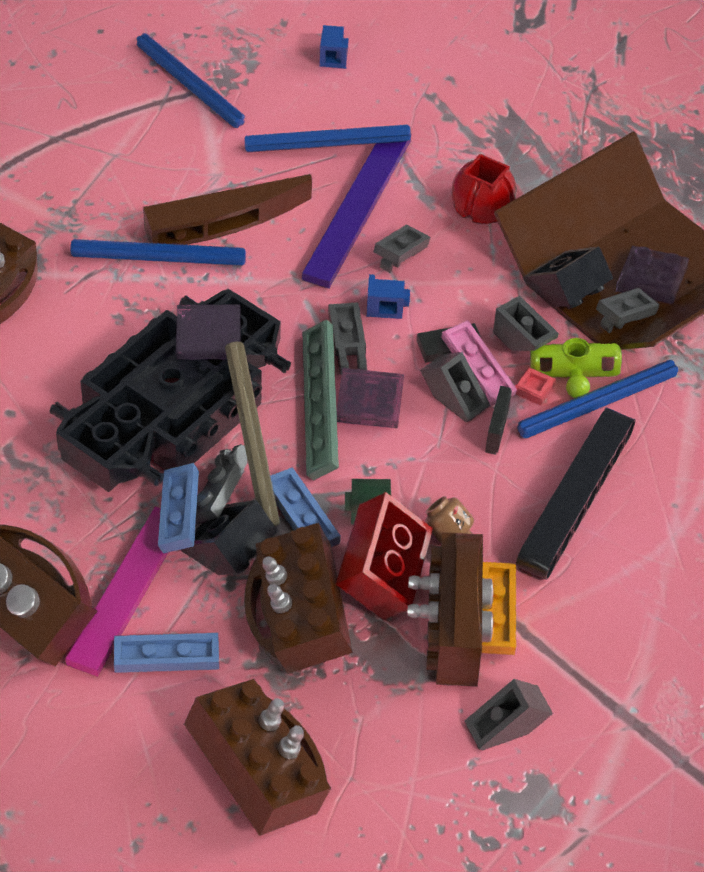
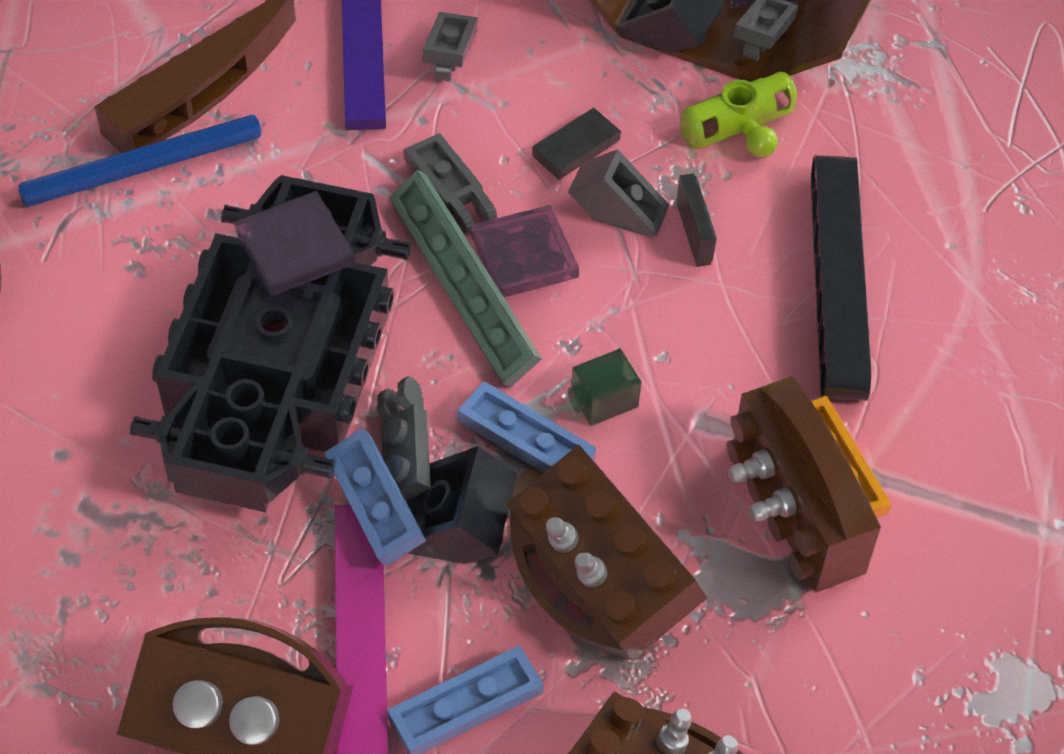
camera: 25 degrees left, 5 degrees up
dark tan axle [225,342,280,527] -> none
red brick [336,492,433,620] -> none
blue brick [366,274,410,319] -> none
medium nougat head [425,496,474,543] -> none
bright pink tile [441,320,517,407] -> none
dark grey slope [465,679,553,750] -> none
dark grey slope [493,296,559,351] -> none
coral tile [515,367,556,406] -> none
blue axle [517,360,678,438] -> none

